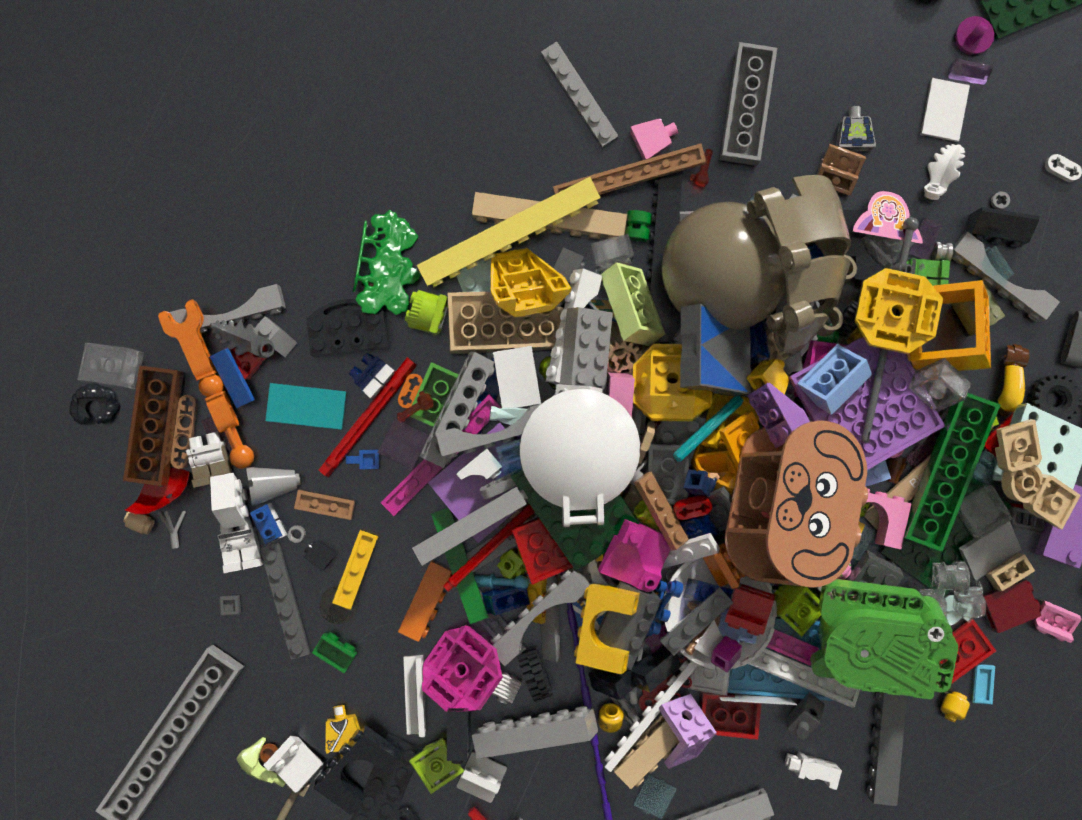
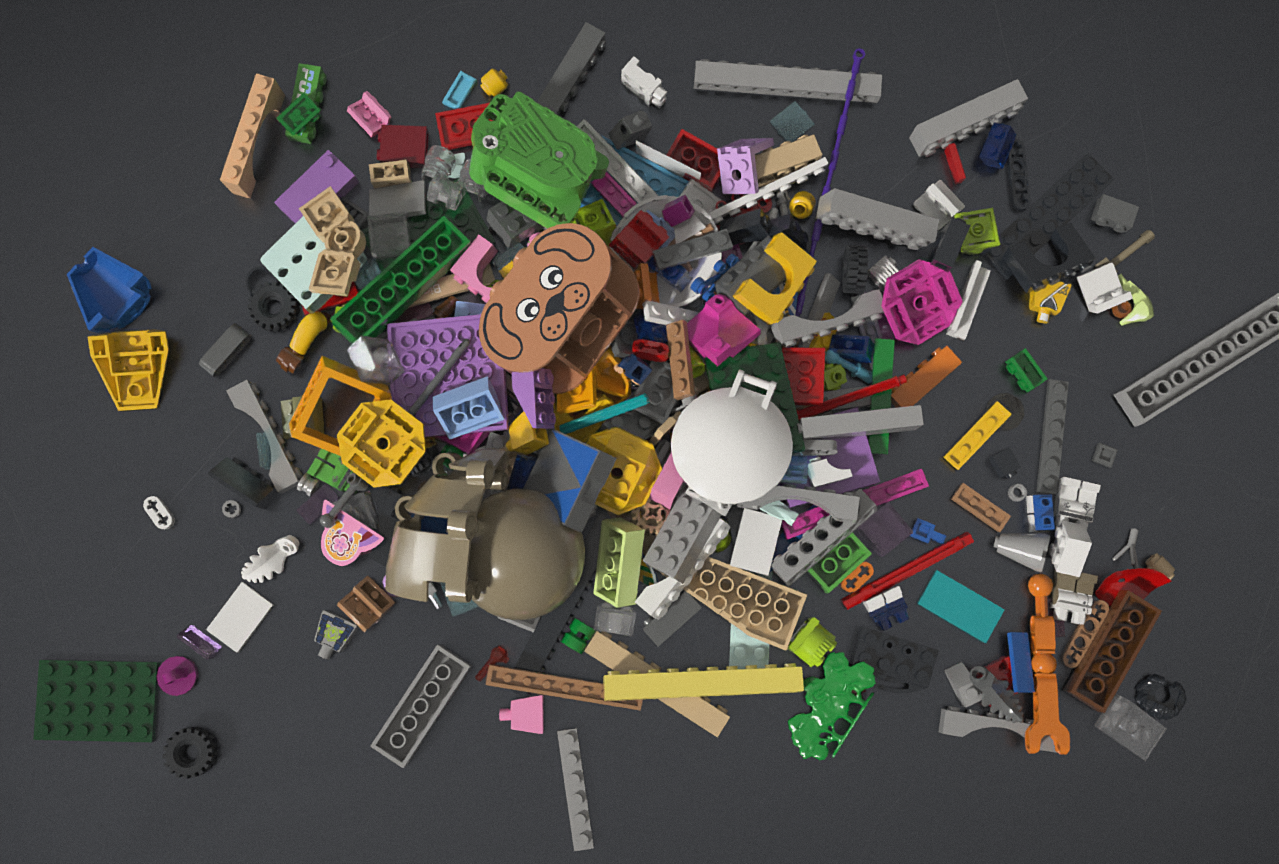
camera: 160 degrees left, 5 degrees down
clear red piece [397,391,434,422] -> none
yellow wedge [491,248,571,317] -> none

